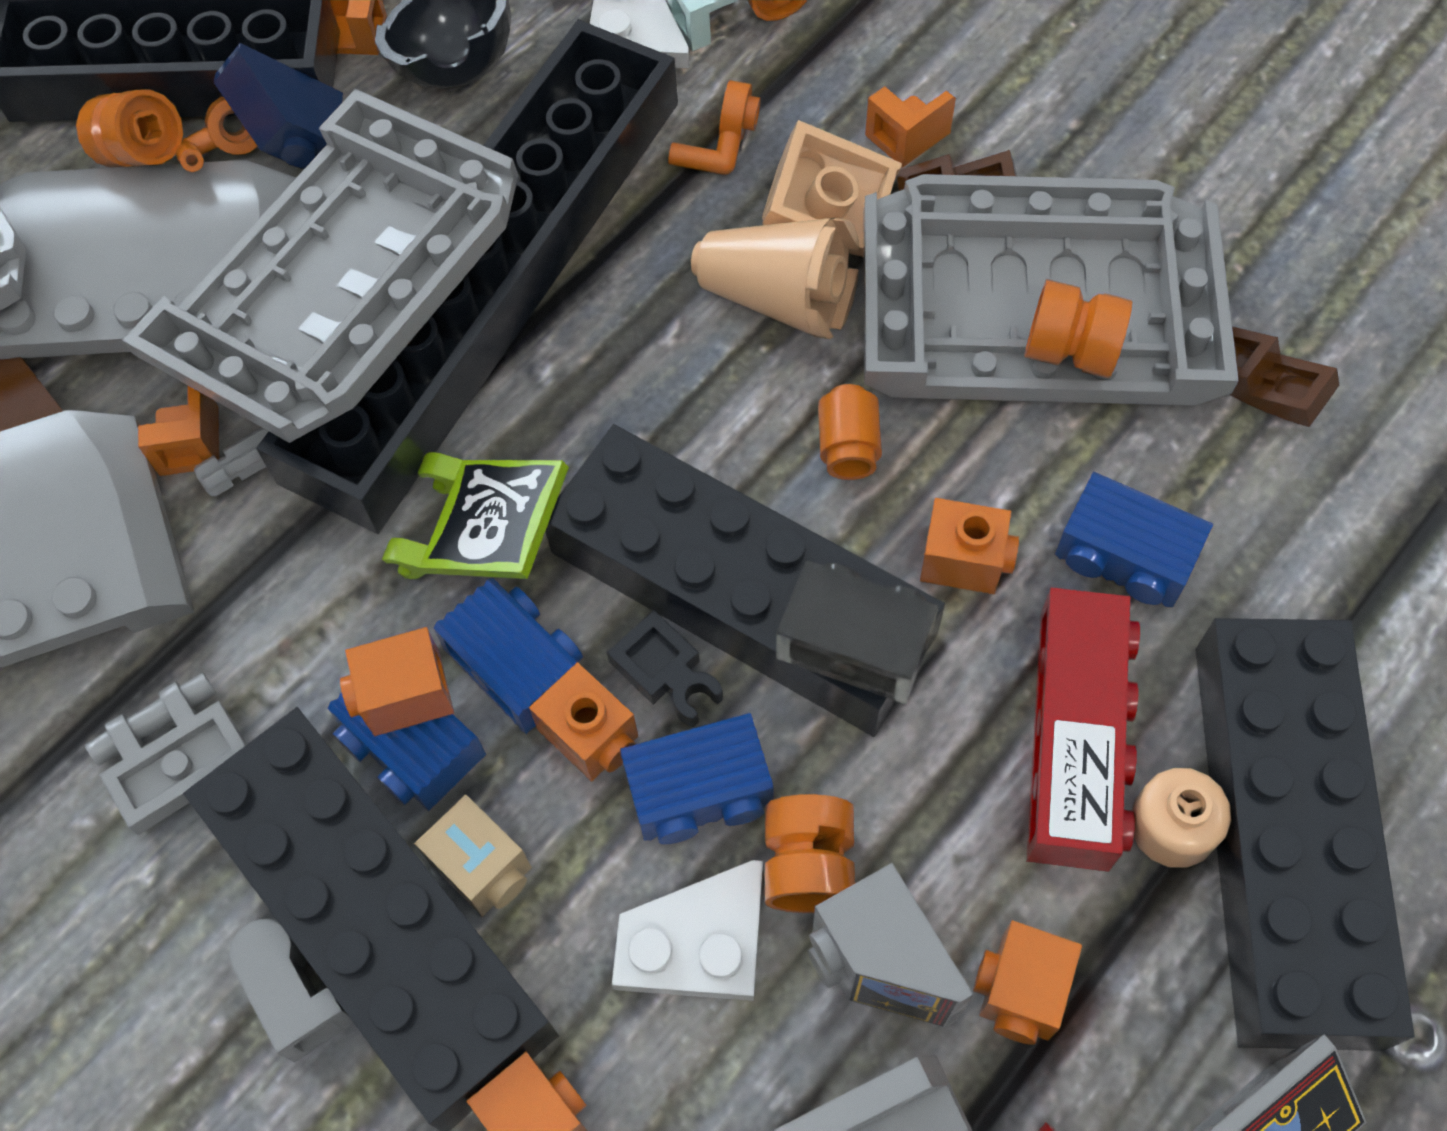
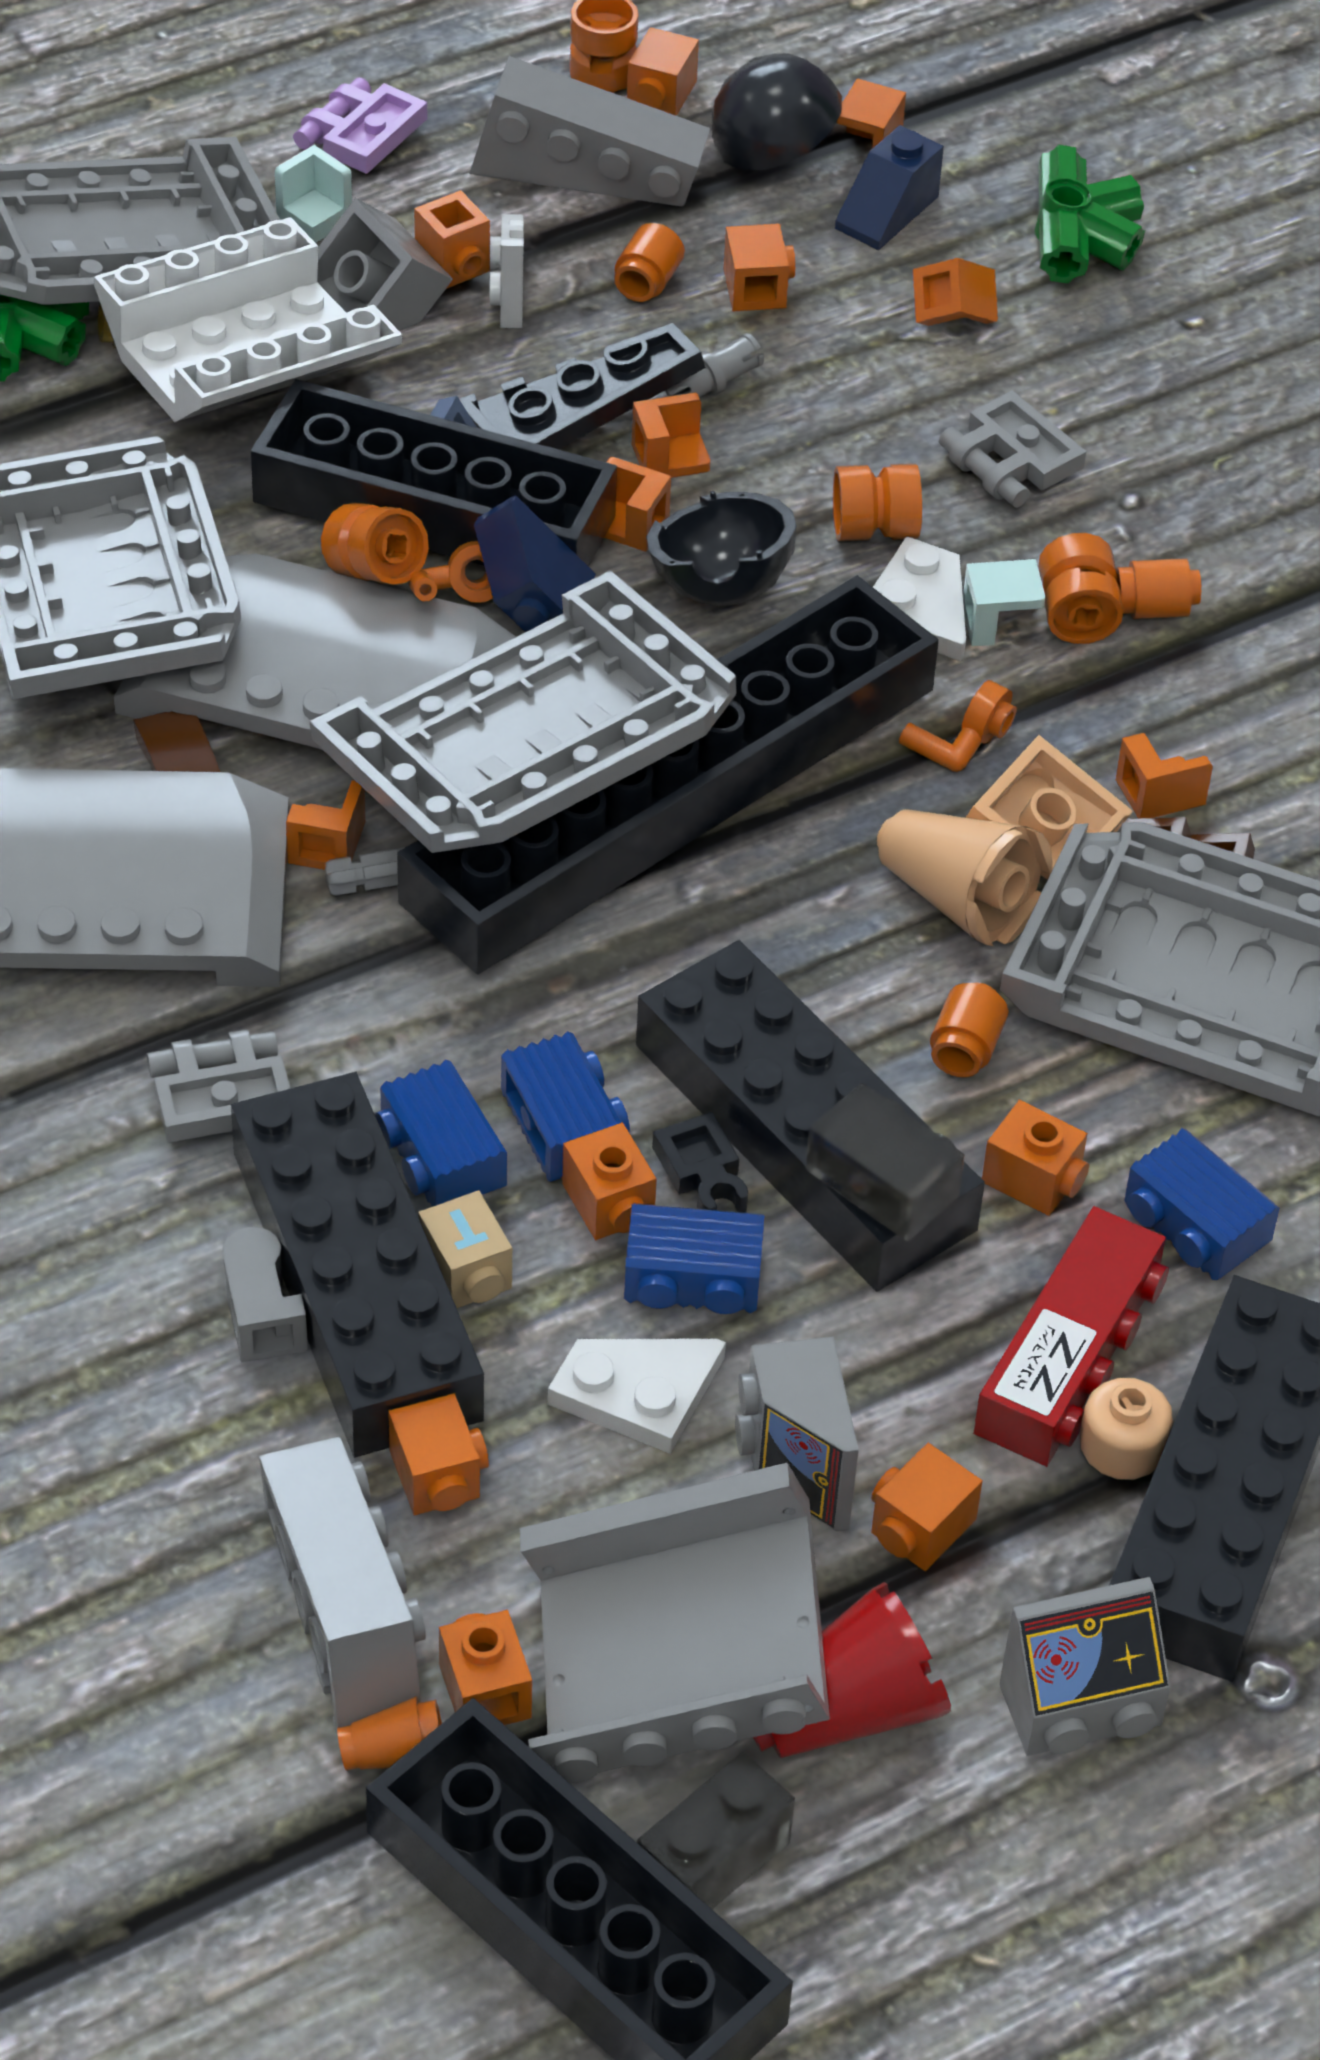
camera: 15 degrees right, 15 degrees down
orange brick [340,627,454,736] -> none
flag [382,452,569,579] -> none
orange wheel [765,794,855,913] -> none
orange wheel [1024,279,1133,379] -> none

